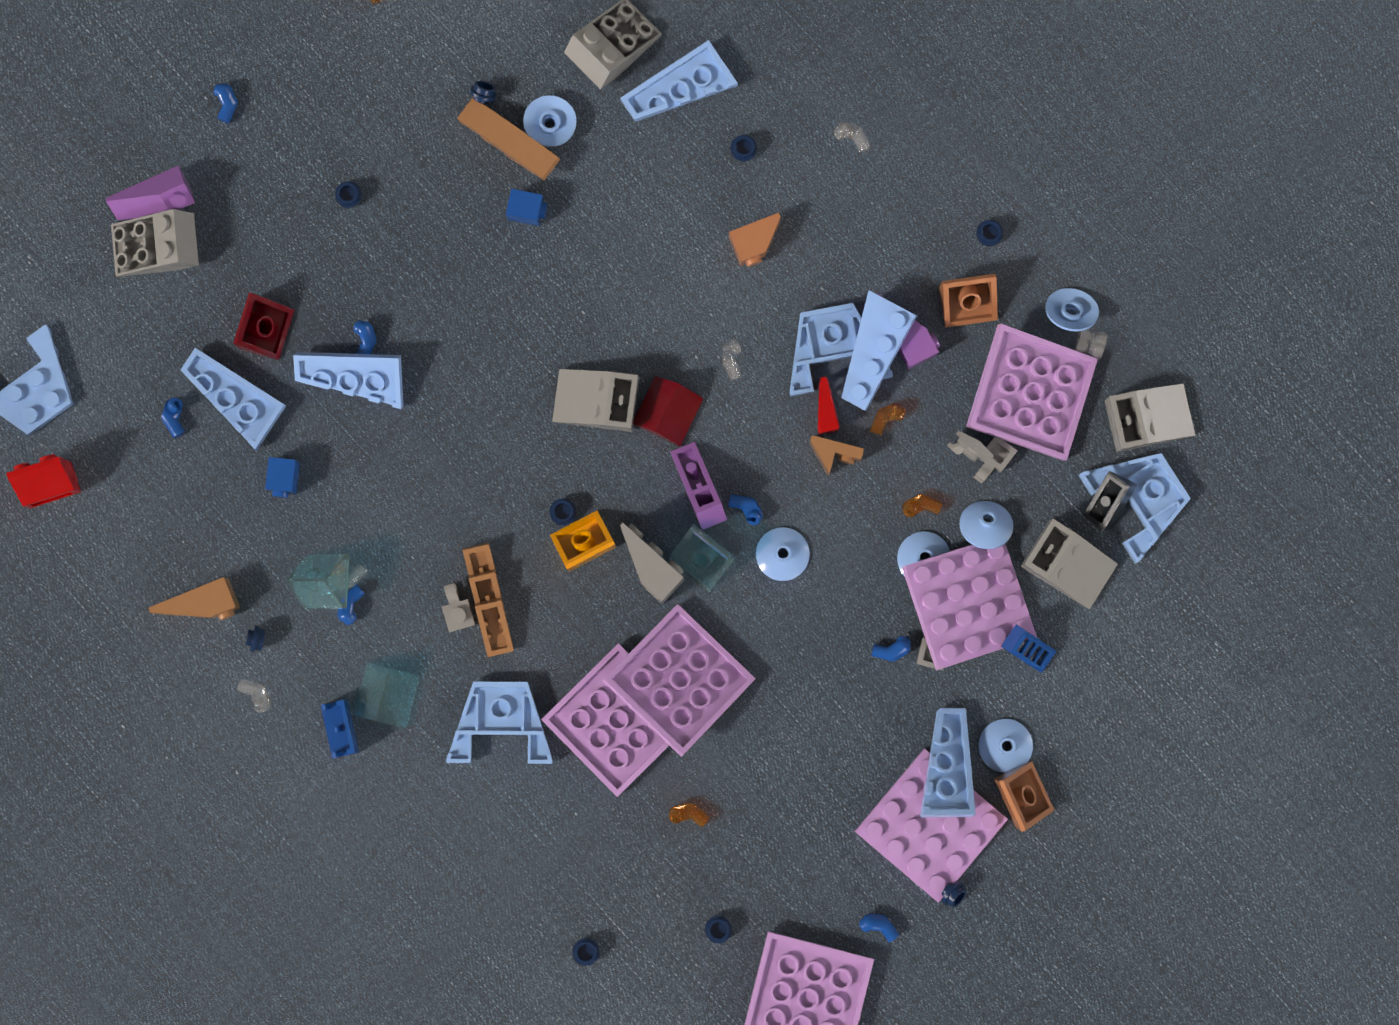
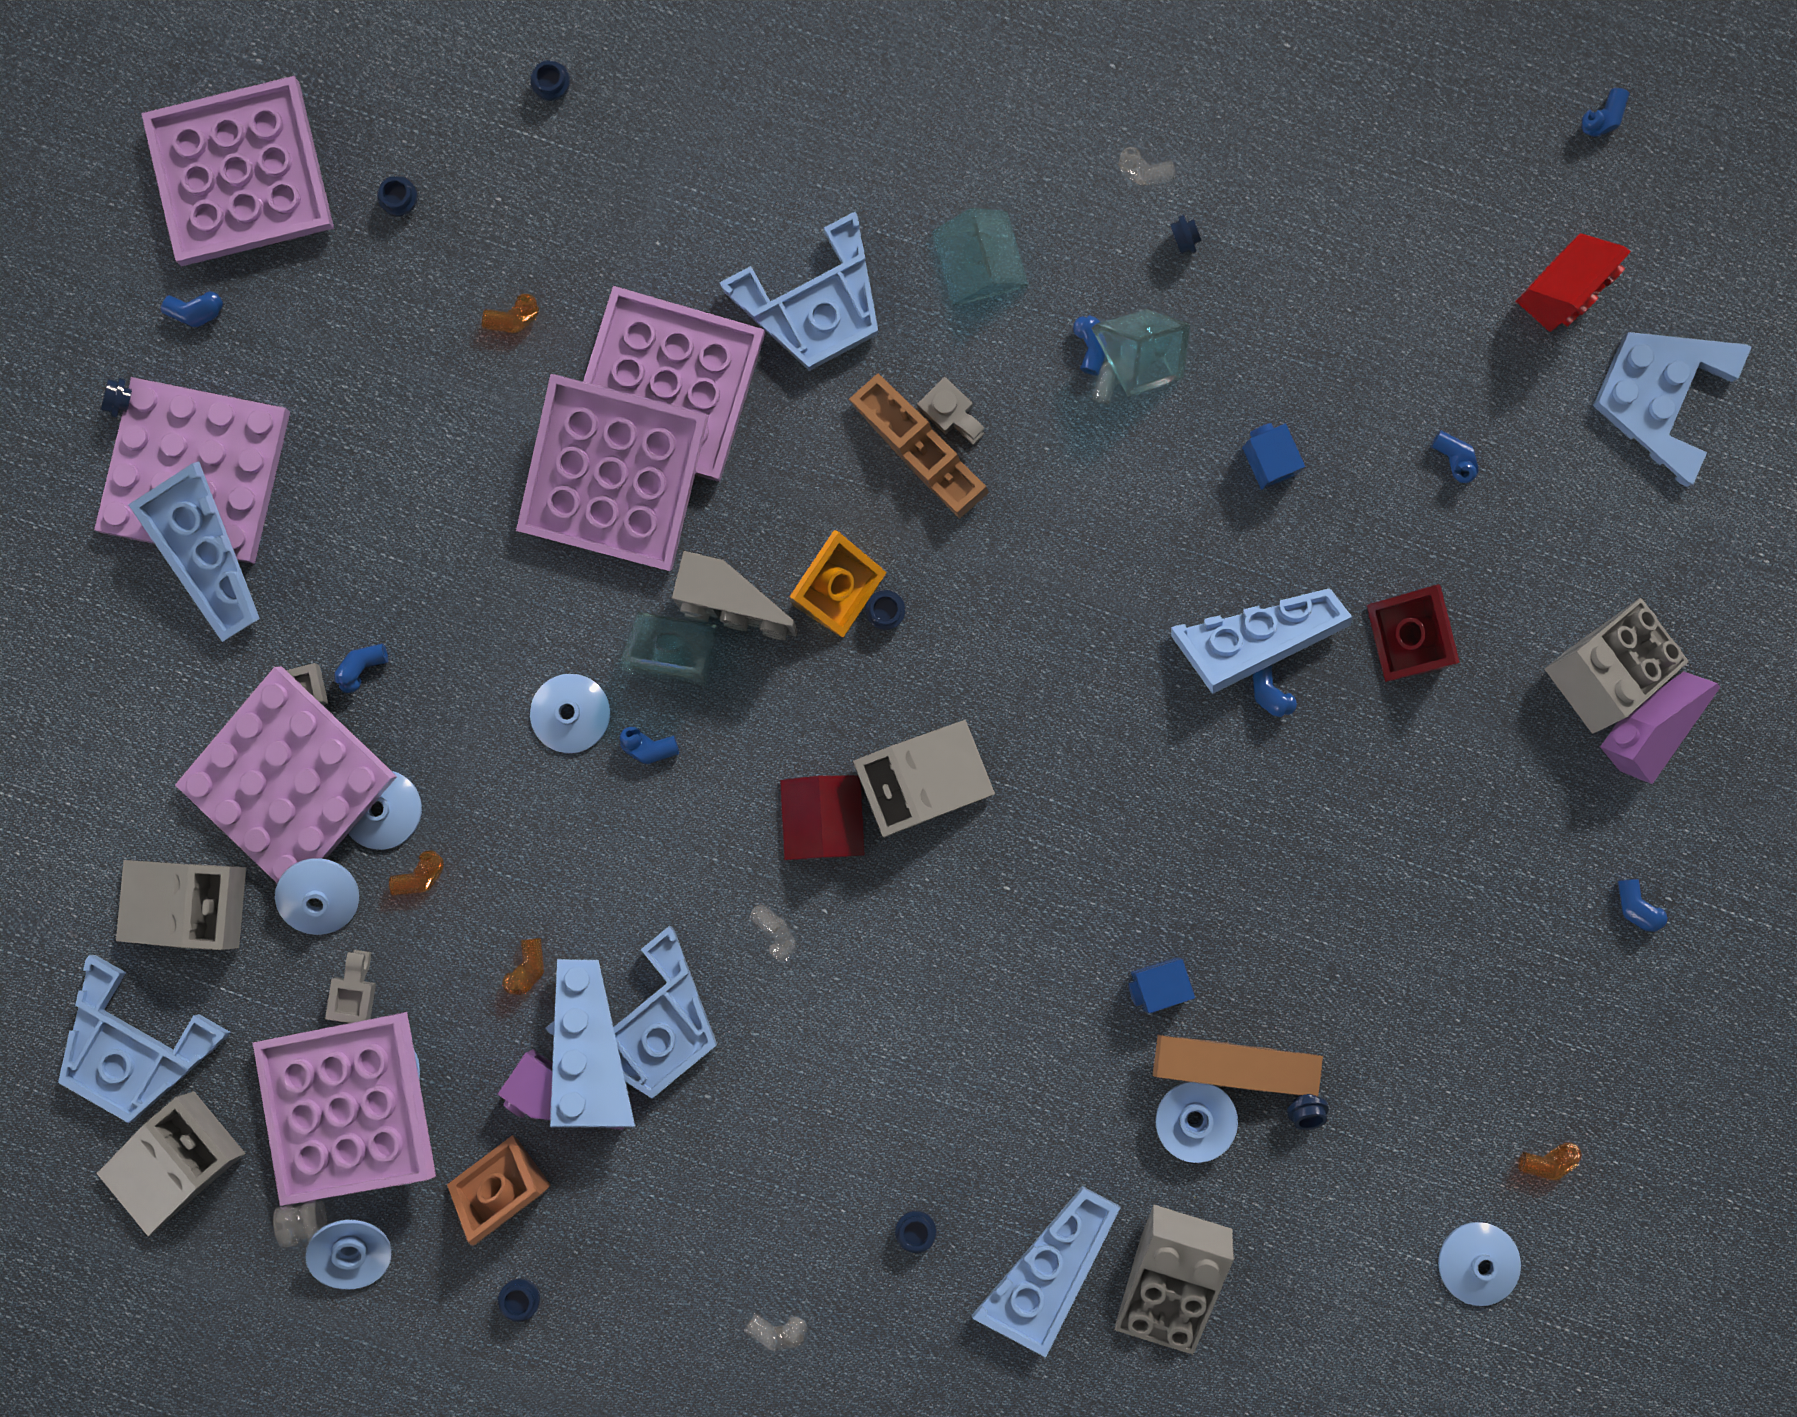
camera: 145 degrees right, 0 degrees up
medium nougat slope [148,577,240,621] -> none
light blue wing [181,348,286,450] -> none
blue hinge [321,699,359,759] -> none
dark blue plate [335,181,362,208] -> none
medium lavender slope [670,442,727,530] -> none
nougat slope [729,213,781,267] -> none
medium nougat slope [809,435,864,475] -> none
red slope [817,377,840,436] -> none
light grey plate [947,431,994,464] -> none
light blue dish [979,719,1033,773] -> none
nougat slope [993,761,1054,832] -> none
blue slope [1001,624,1057,673] -> none
black slope [1083,471,1137,531] -> none

